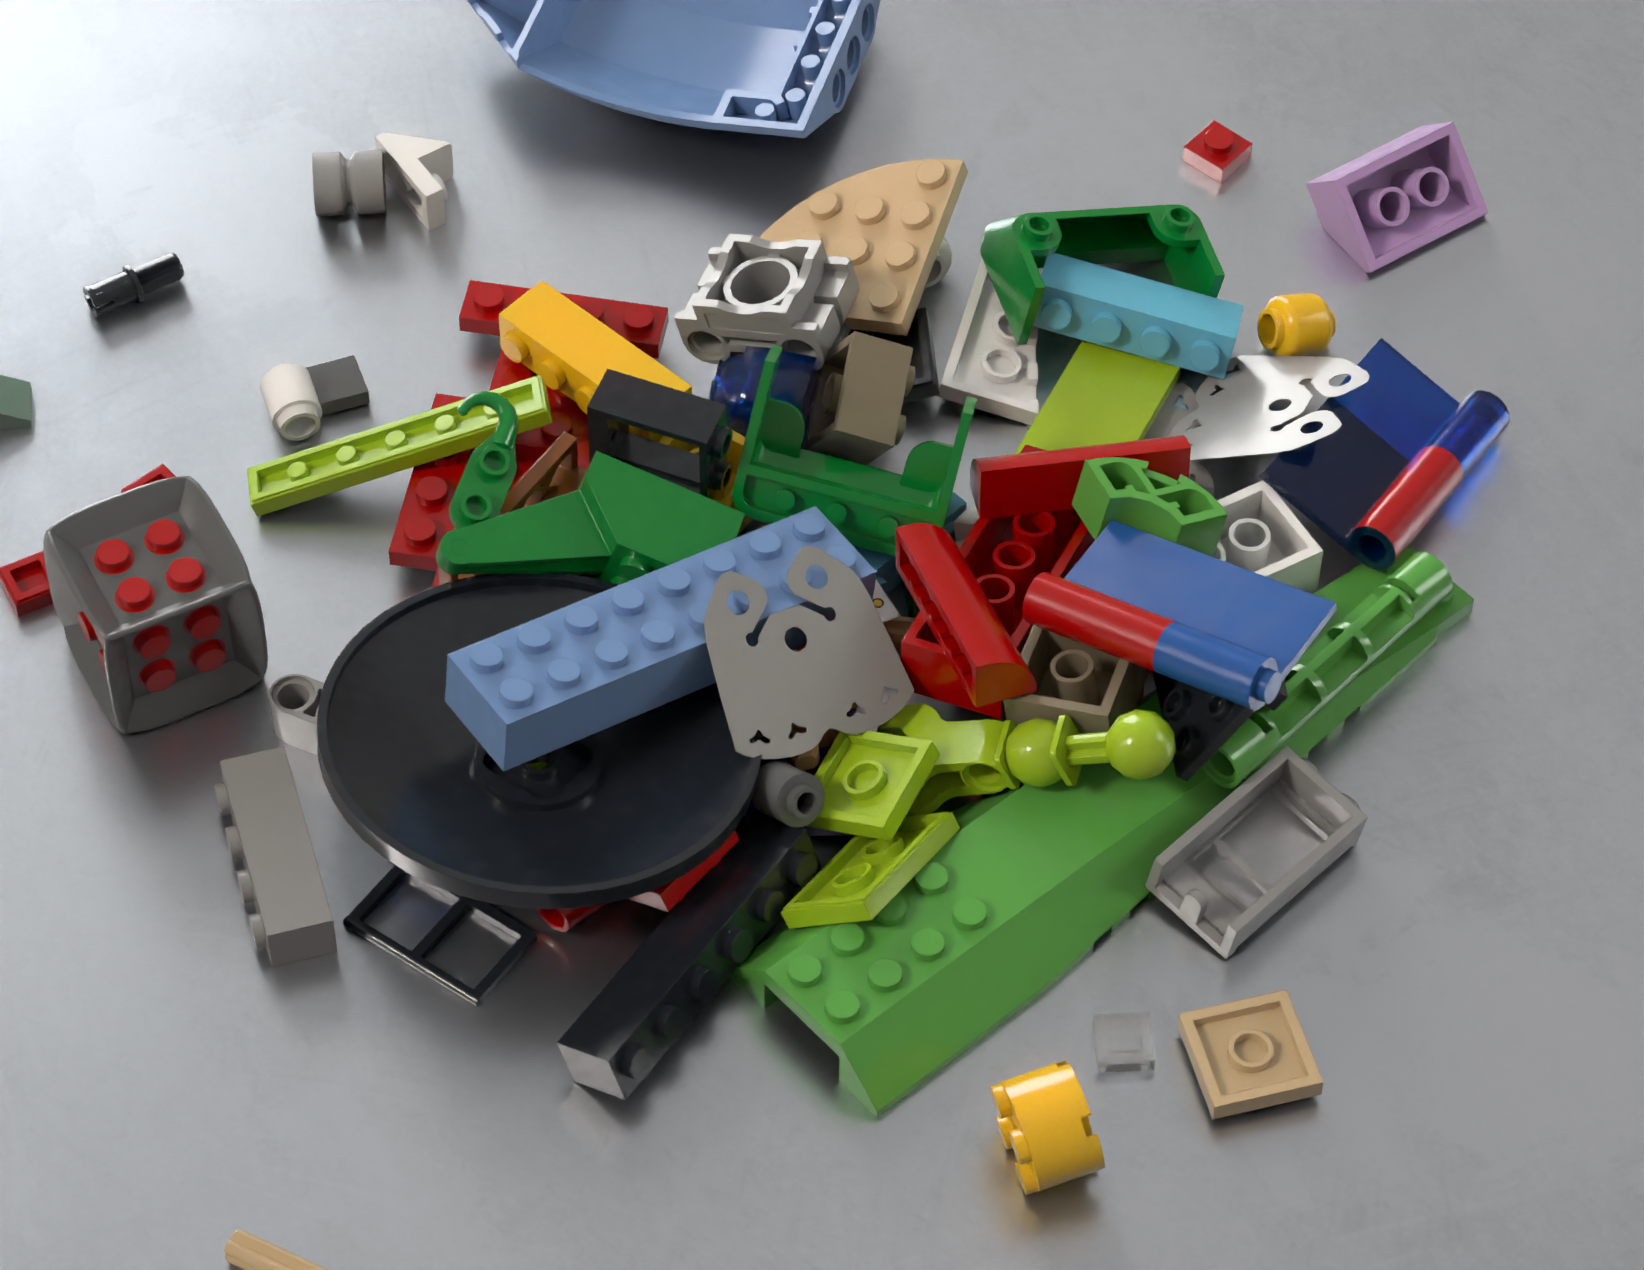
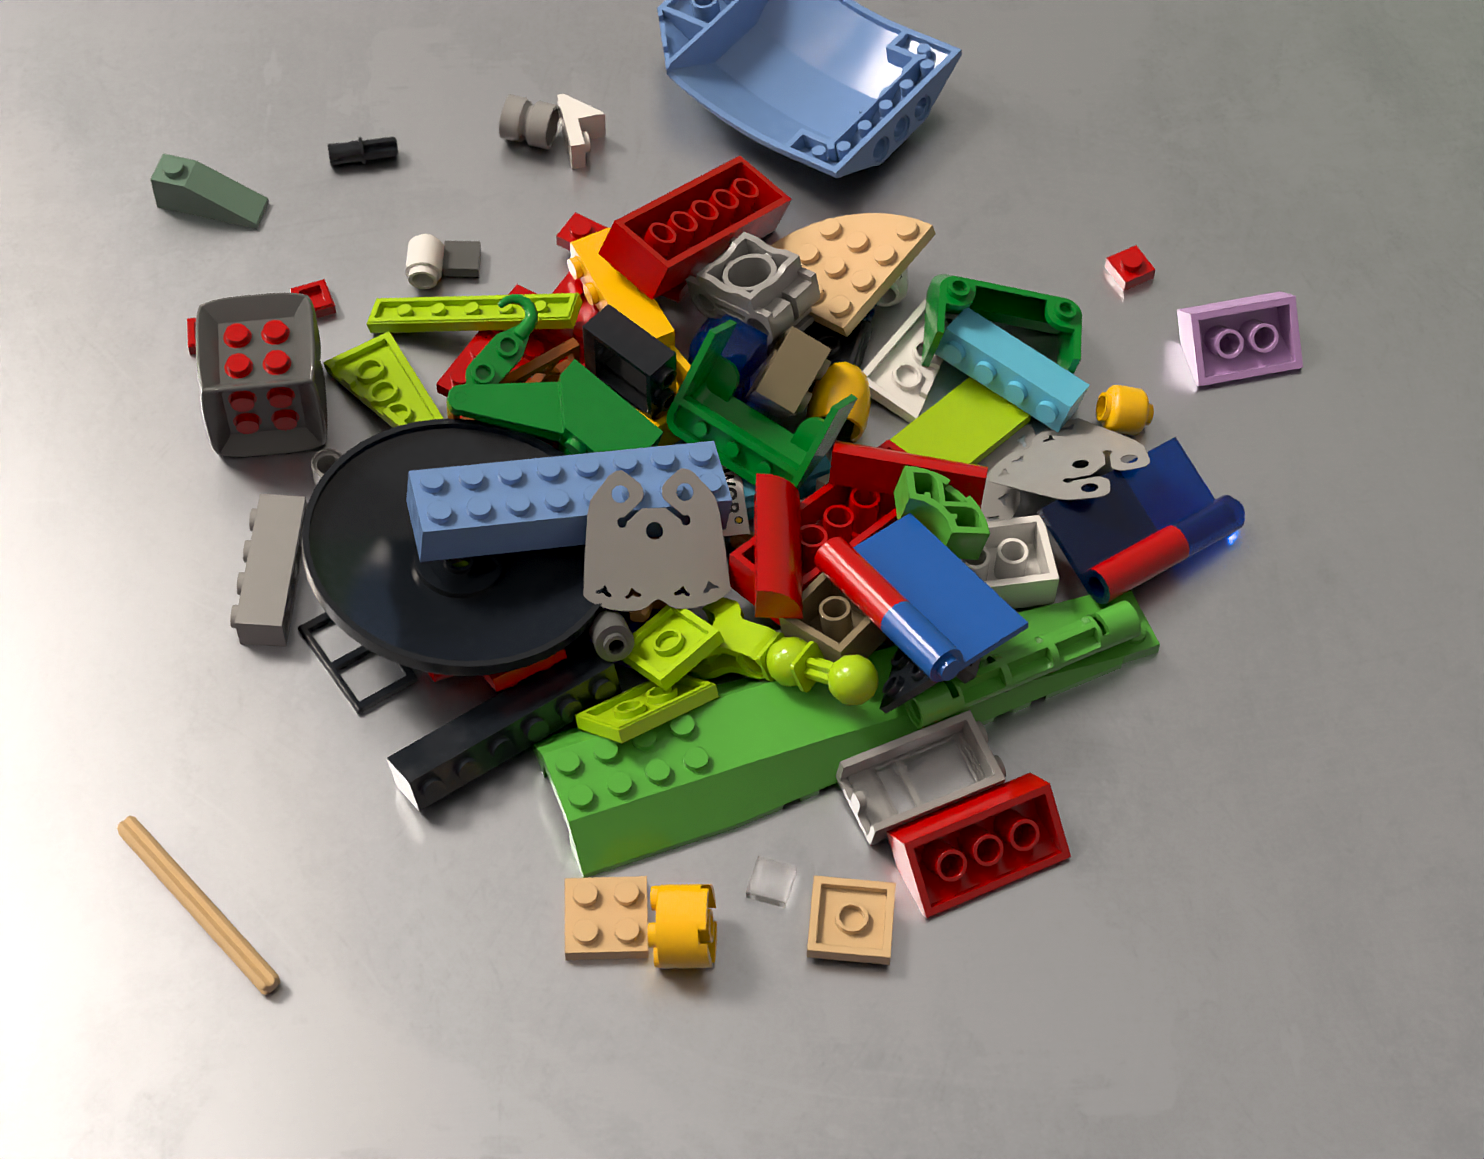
camera: 20 degrees right, 5 degrees up
none -> lime wing [323,331,444,428]
none -> tan plate [565,876,649,960]
none -> red brick [598,155,792,300]
none -> yellow piece [806,361,871,443]
none -> red slope [886,772,1071,918]

